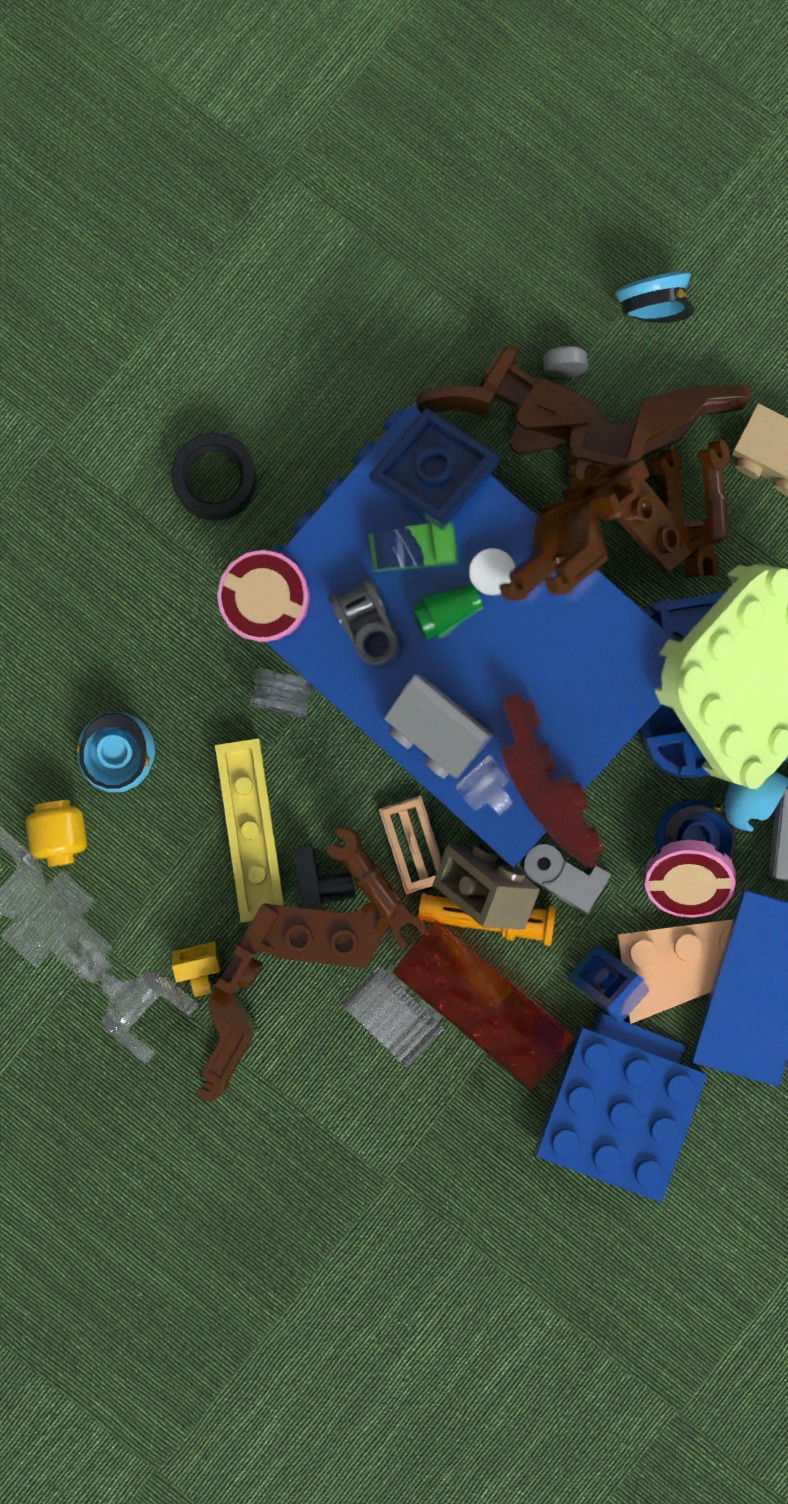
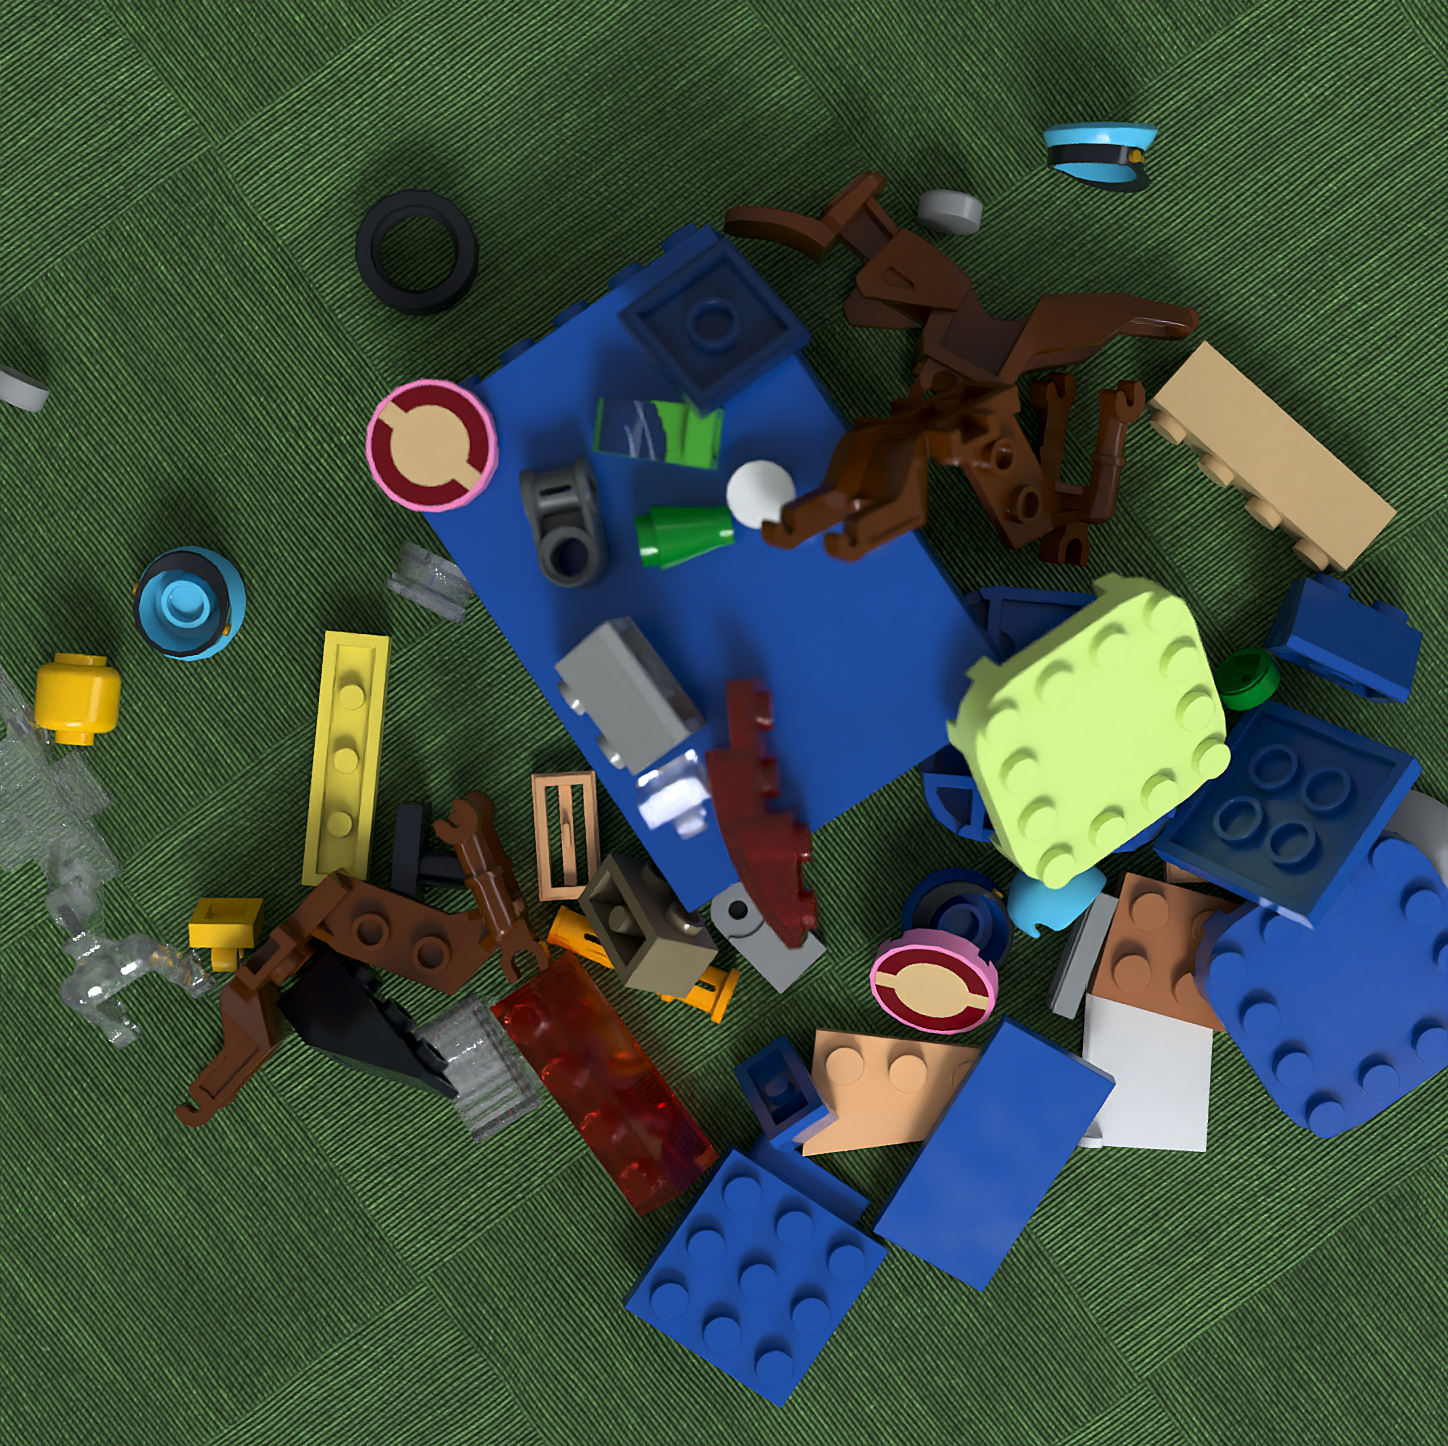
camera: 15 degrees right, 5 degrees up
none -> black slope [275,949,459,1100]

